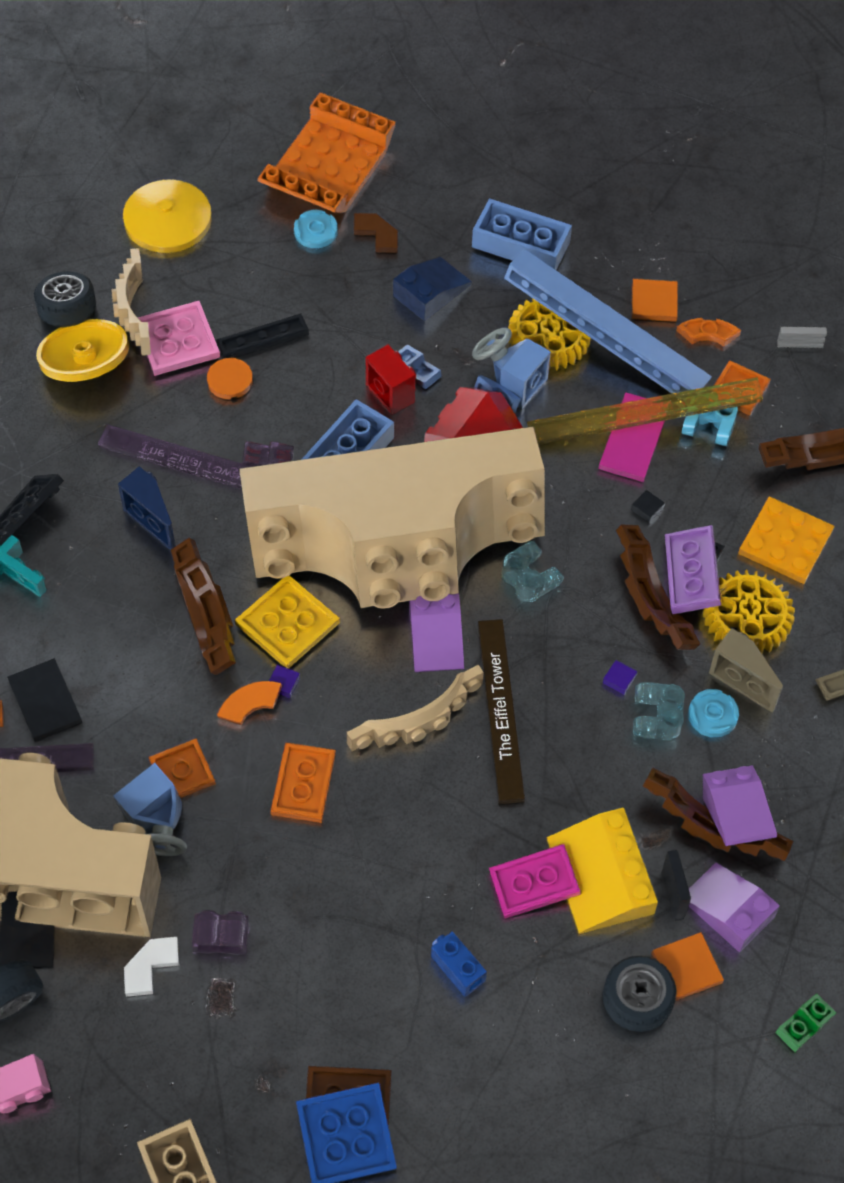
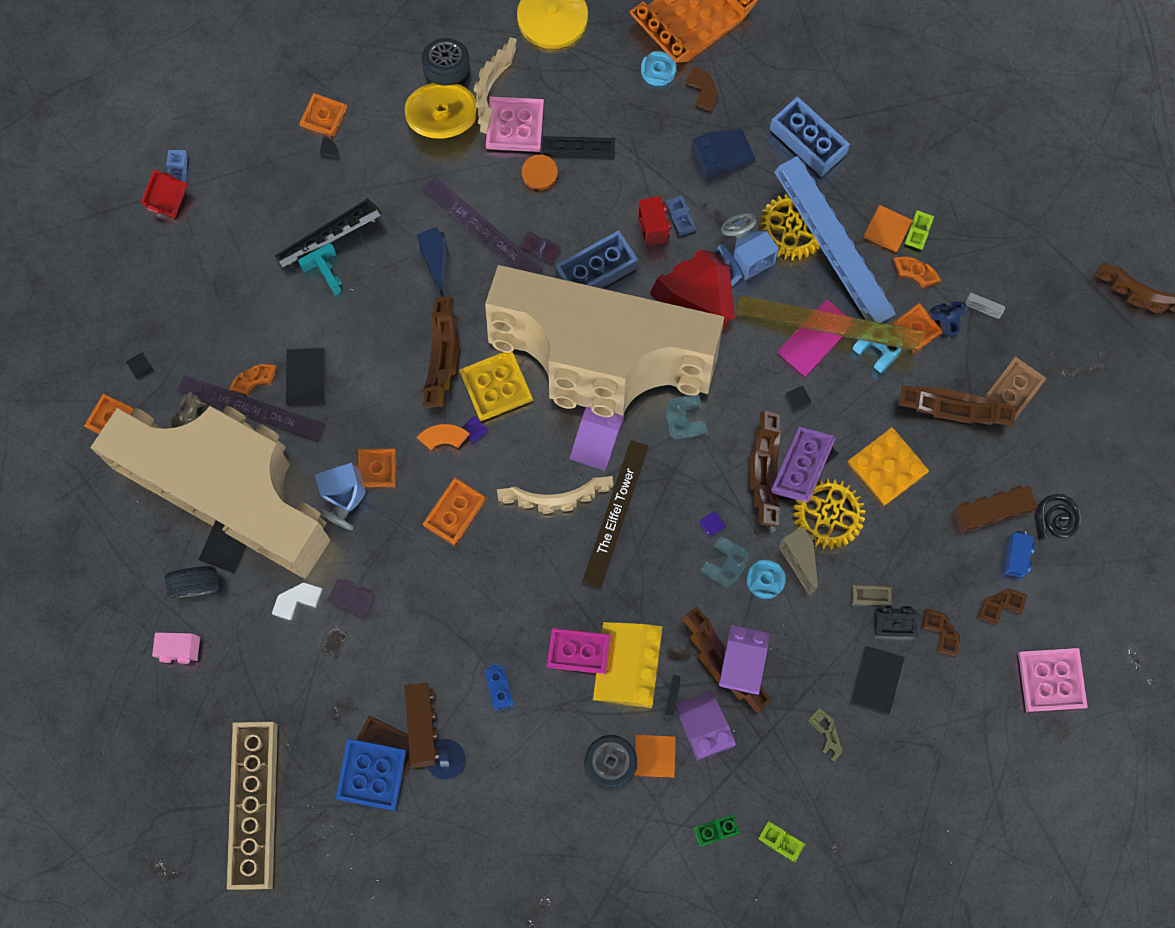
camera: 25 degrees right, 15 degrees up
none -> reddish brown brick [404,683,439,768]
none -> dark blue tile [427,739,466,780]
none -> lime slope [905,210,934,250]
none -> dark blue tile [929,301,968,336]

